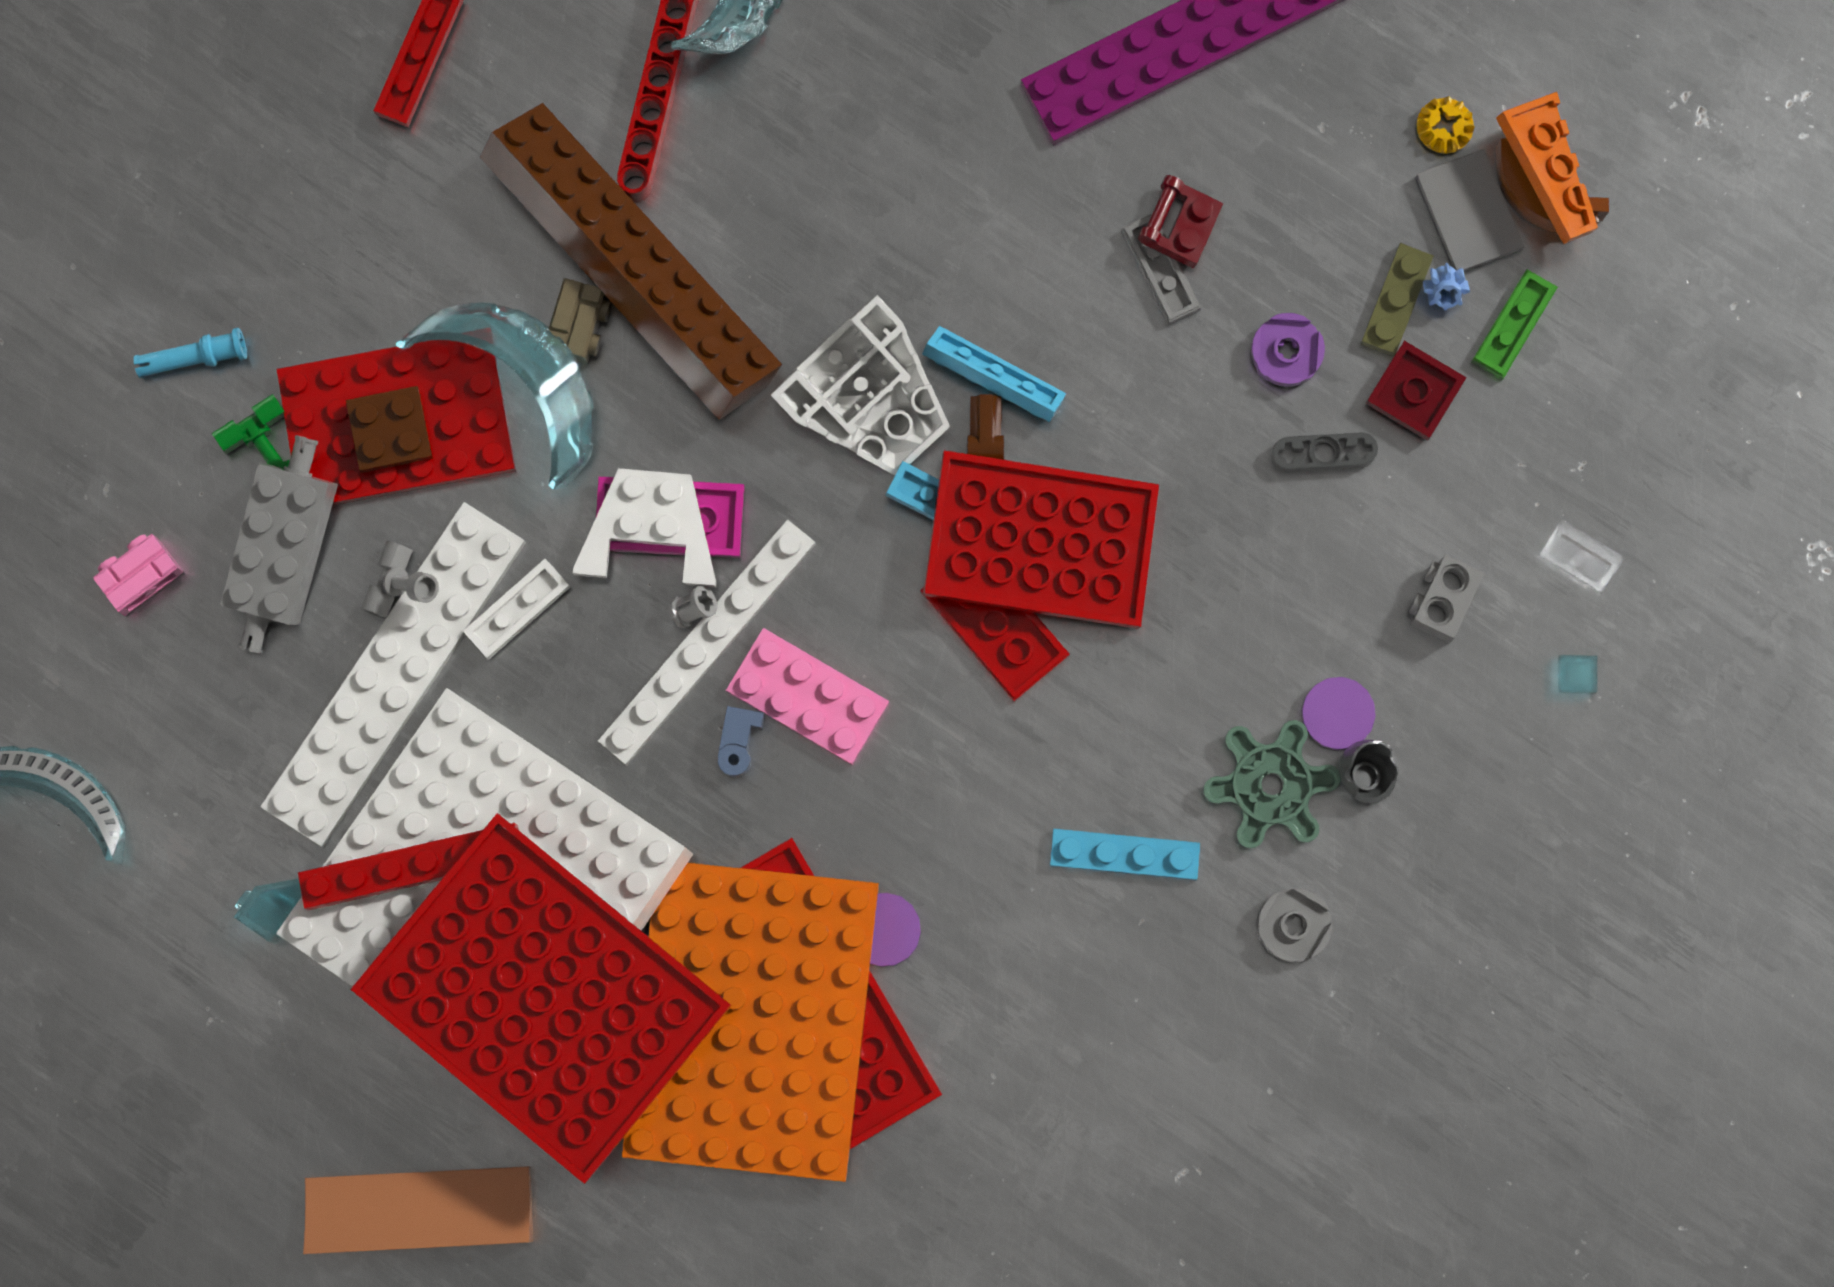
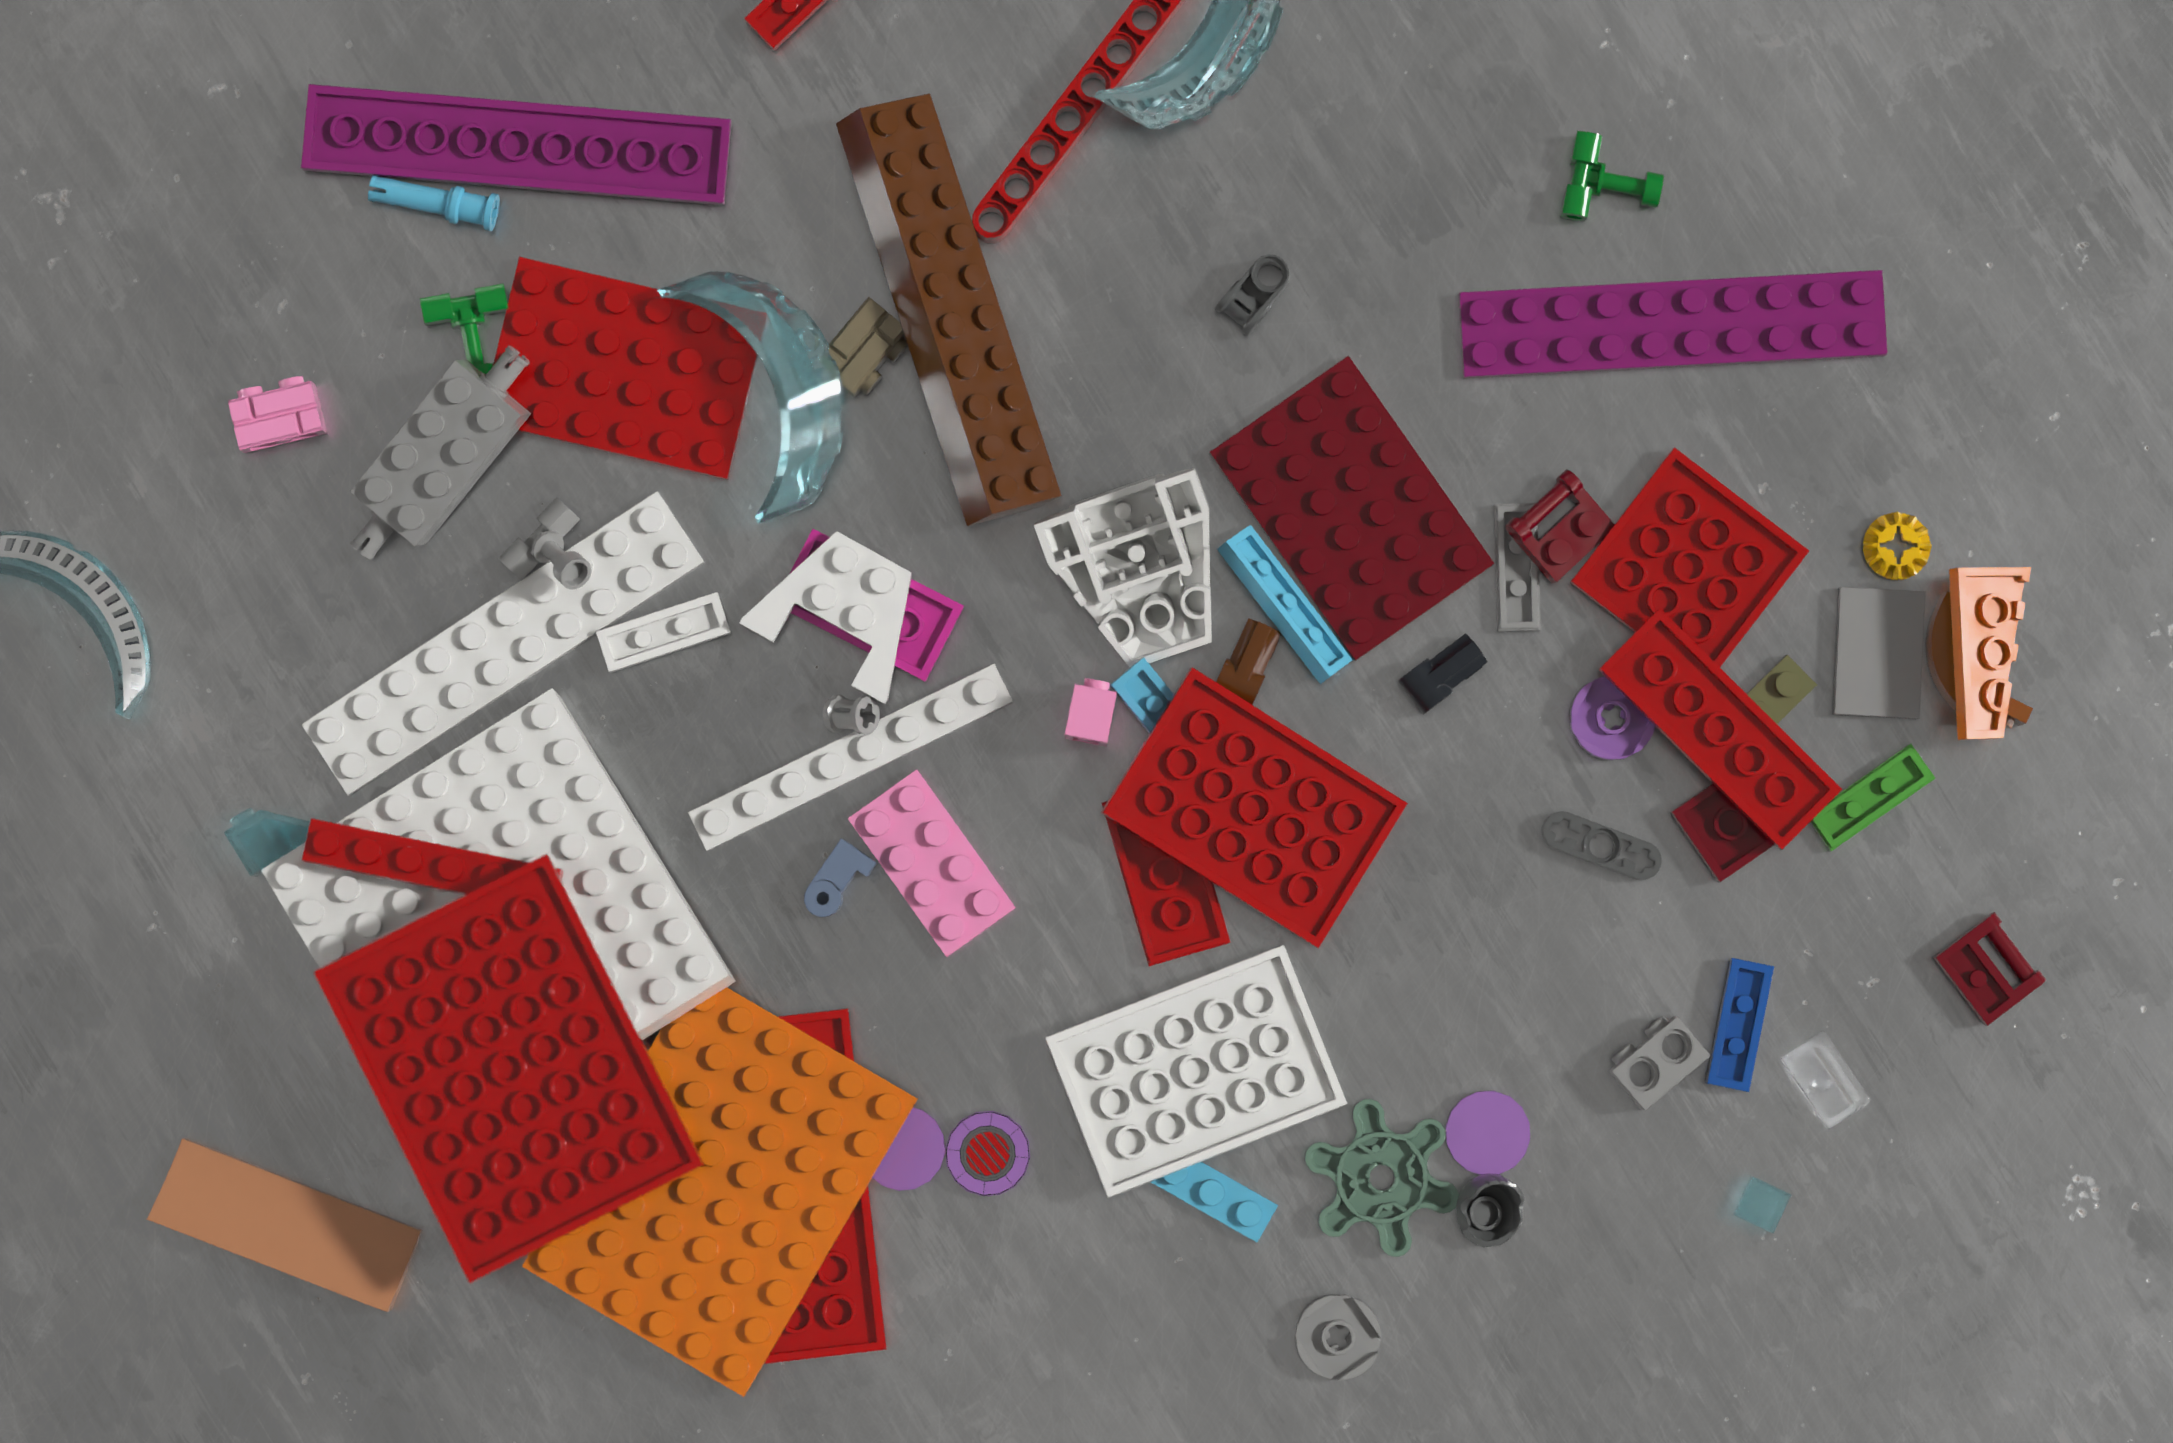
camera: 20 degrees right, 5 degrees up
reddish brown plate [346,386,433,473] -> none
light blue gear [1423,263,1470,310] -> none
none -> magenta plate [301,84,732,205]
none -> tile [945,1111,1030,1196]
none -> white plate [1045,945,1347,1198]
none -> bright pink brick [1065,678,1117,747]
none -> dark red plate [1209,355,1495,661]
none -> dark grey piece [1215,254,1289,336]
none -> black piece [1398,633,1488,715]
none -> red plate [1570,447,1809,667]
none -> red plate [1598,608,1842,850]
none -> blue plate [1706,958,1774,1092]
none -> dark red plate [1933,912,2047,1026]

